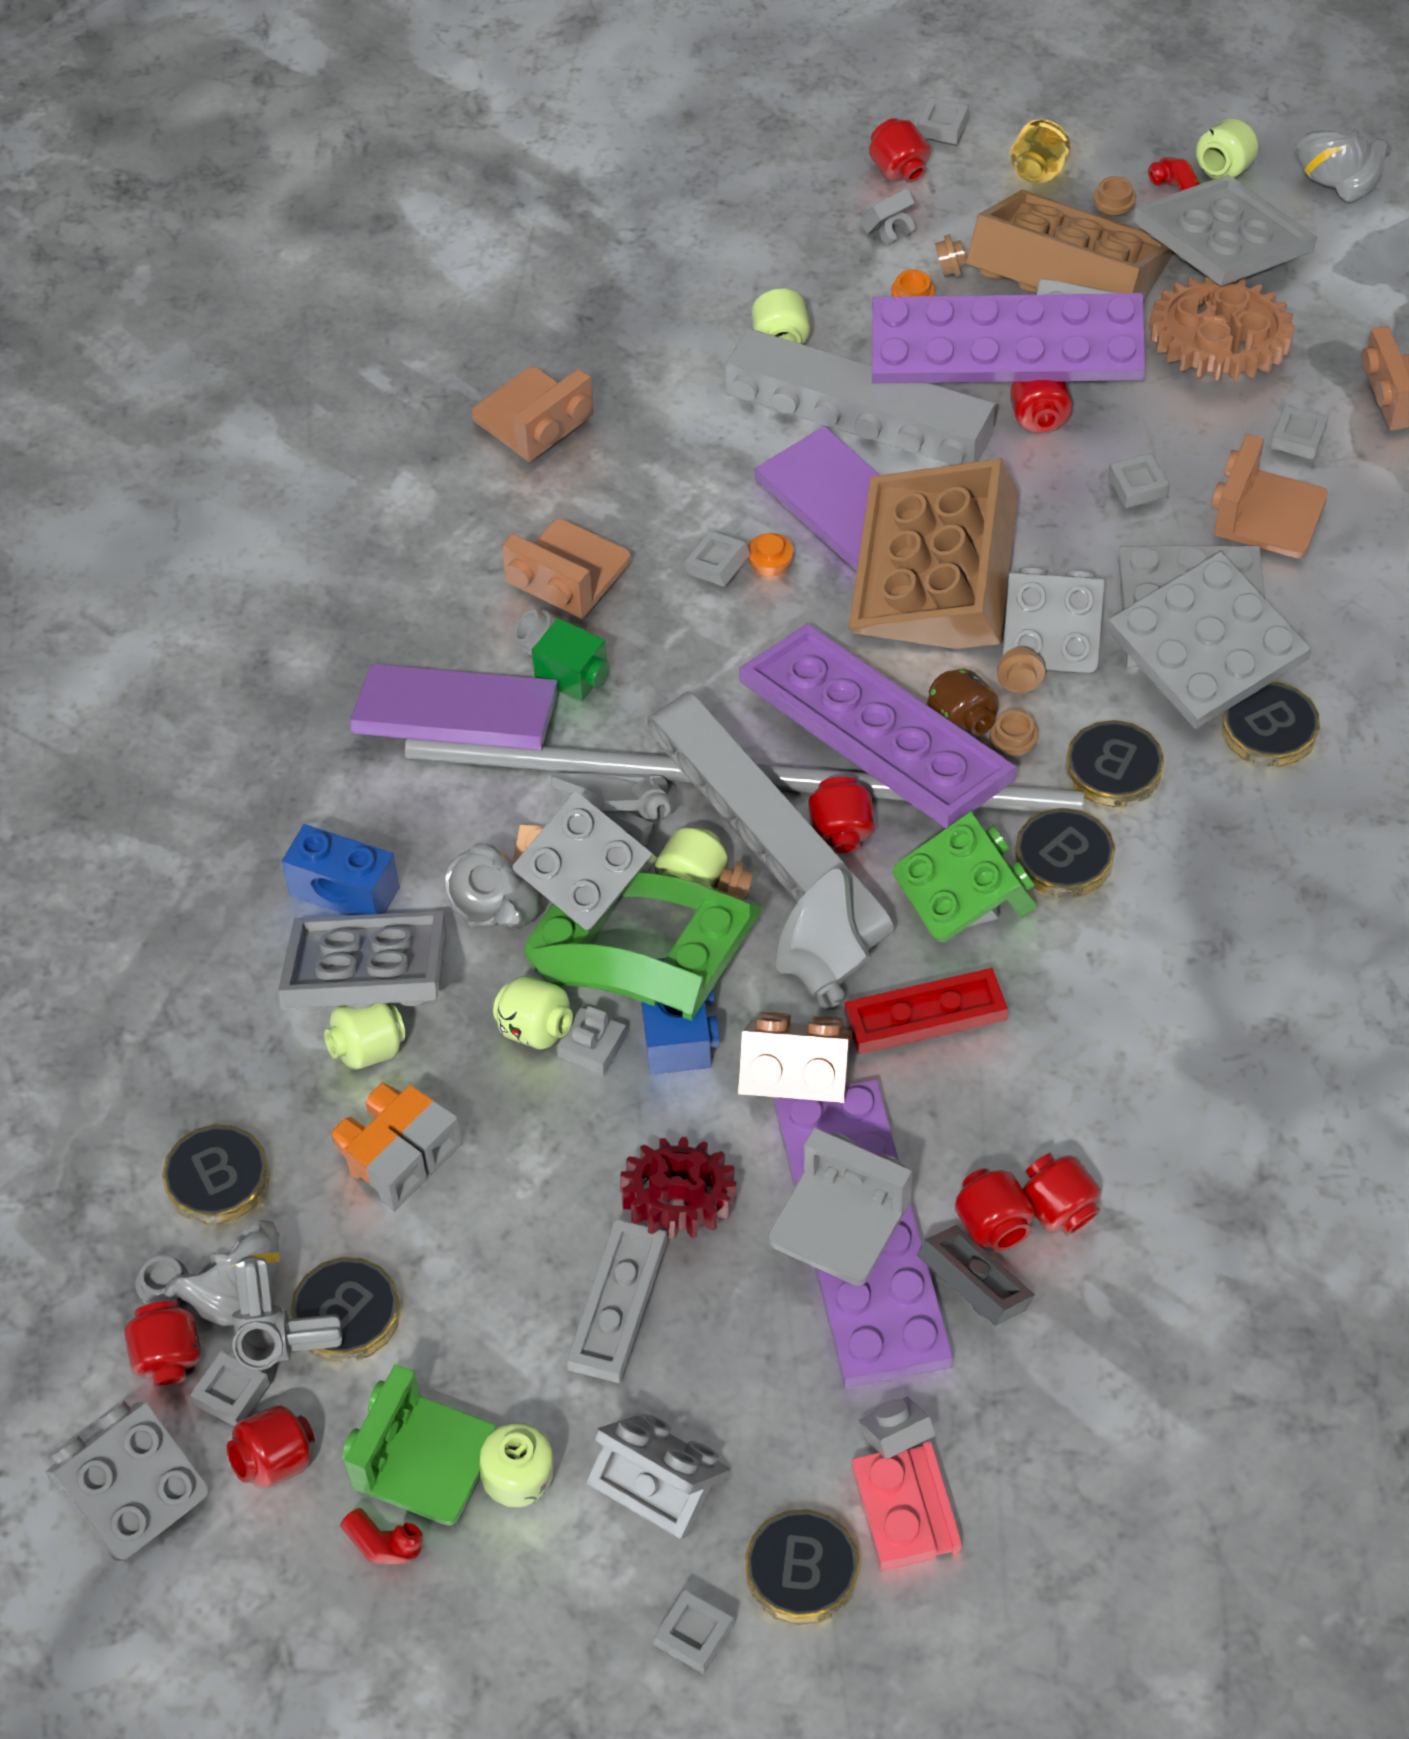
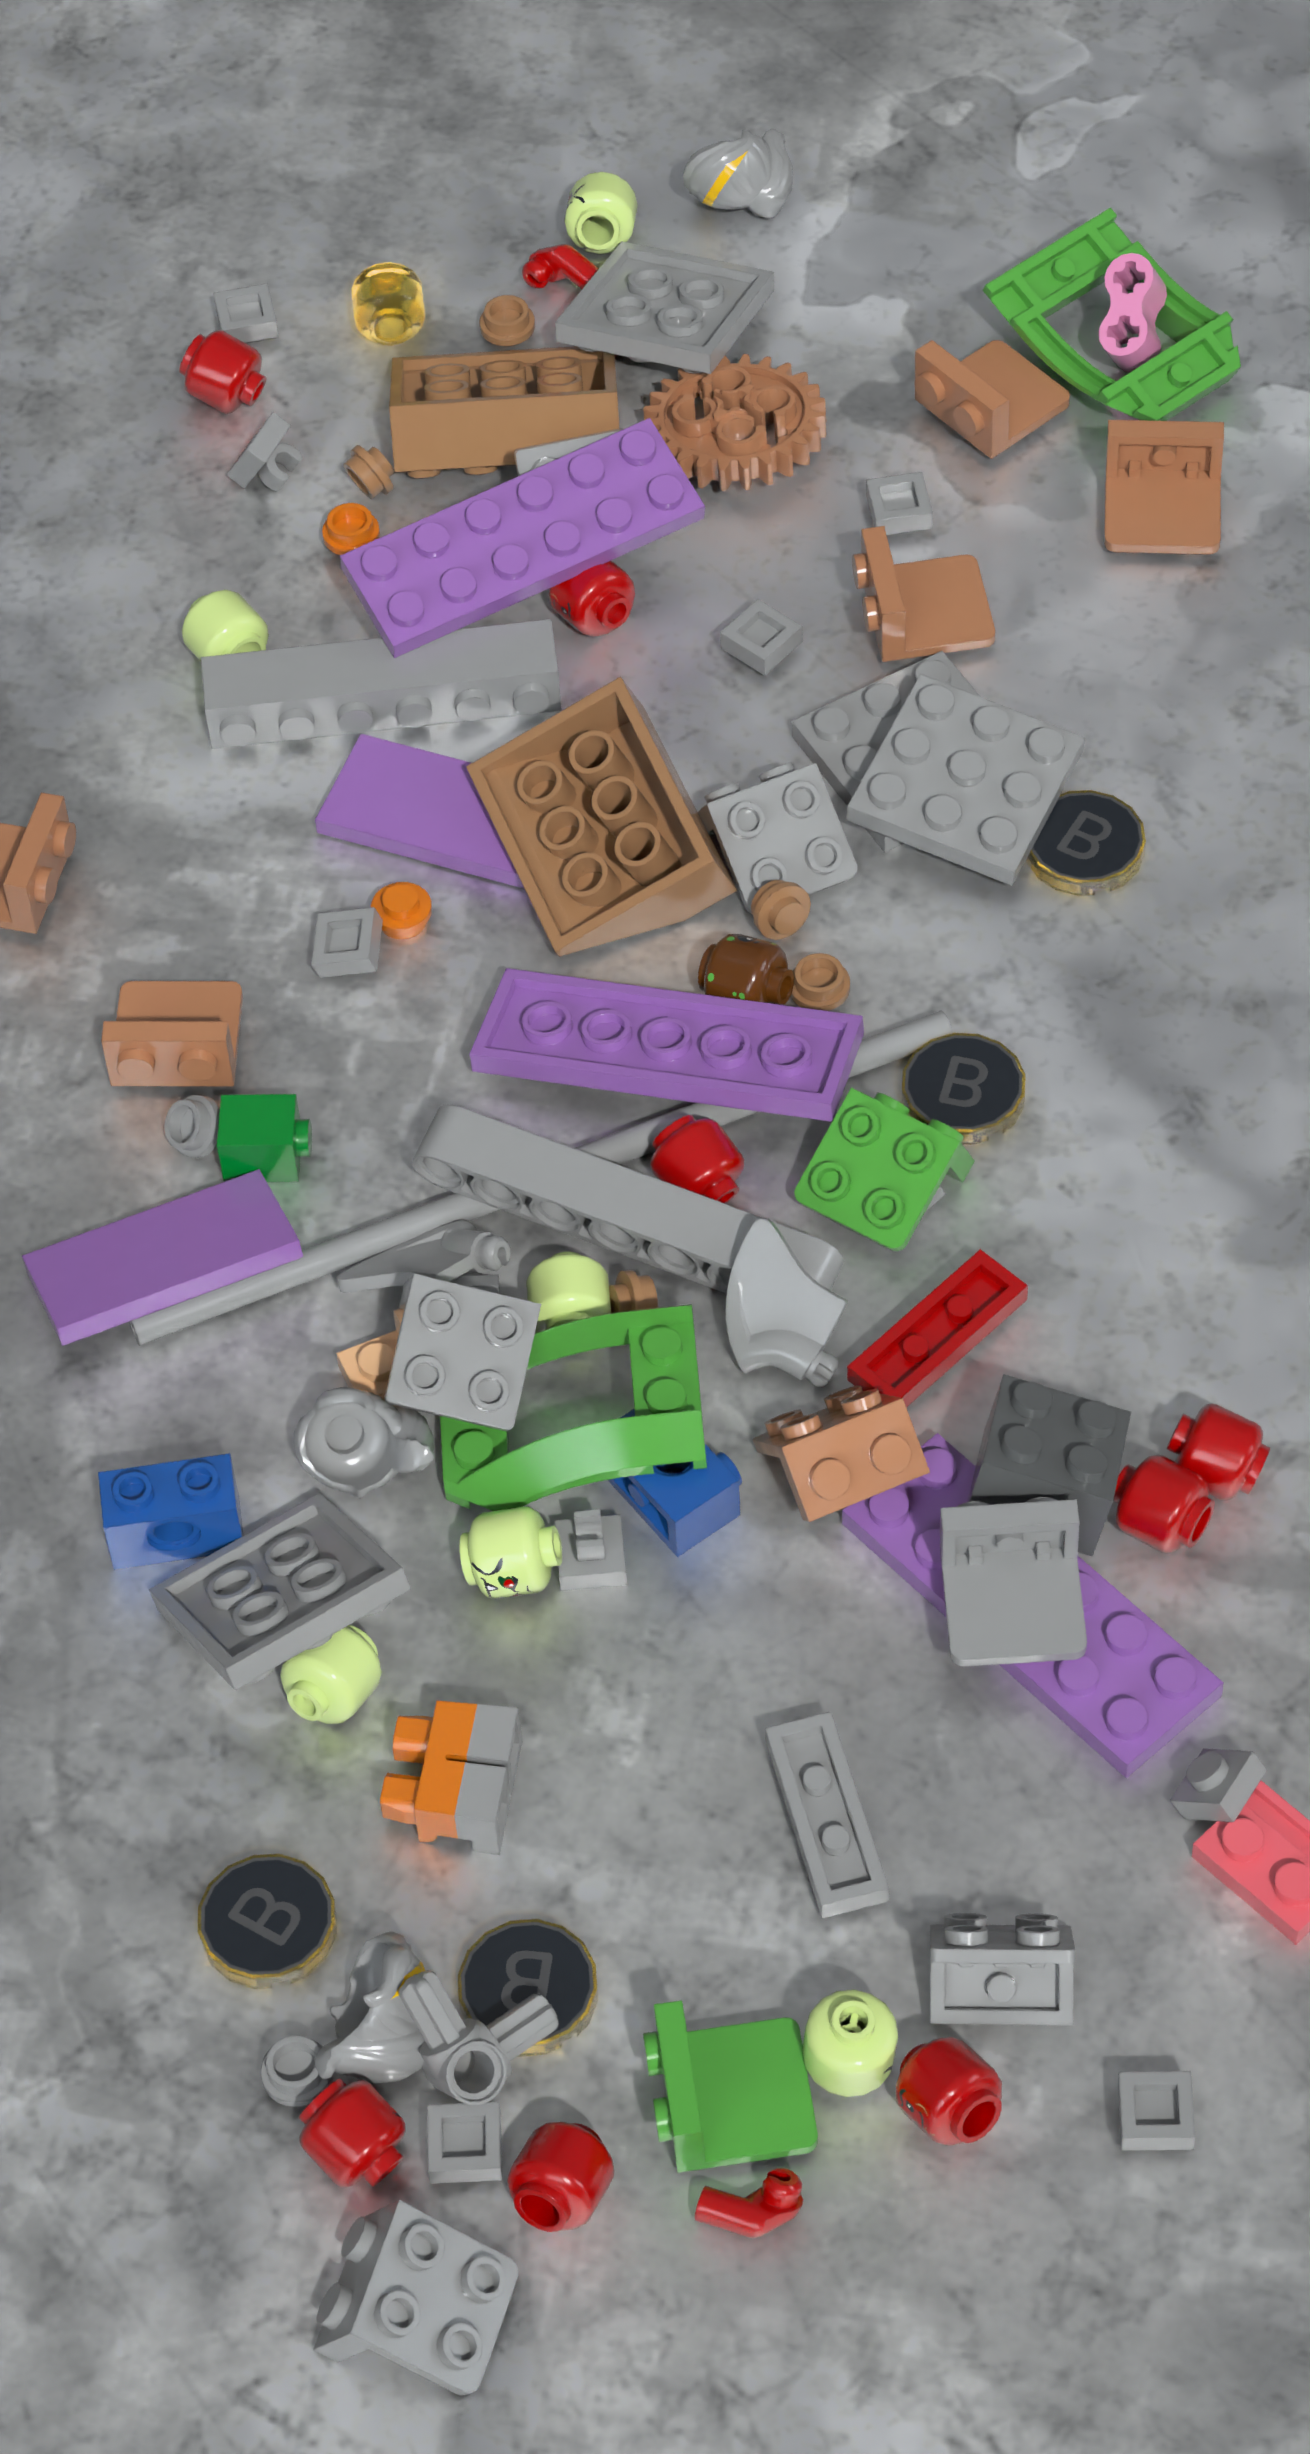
camera: 30 degrees left, 0 degrees up
dark red gear [620,1137,737,1239] -> none
black tile [745,1509,860,1625] -> none
dark grey plate [917,1225,1035,1326] -> none
tile [1065,720,1164,808] -> none
none -> red head [896,2037,1002,2146]
none -> dark grey brick [967,1374,1131,1557]

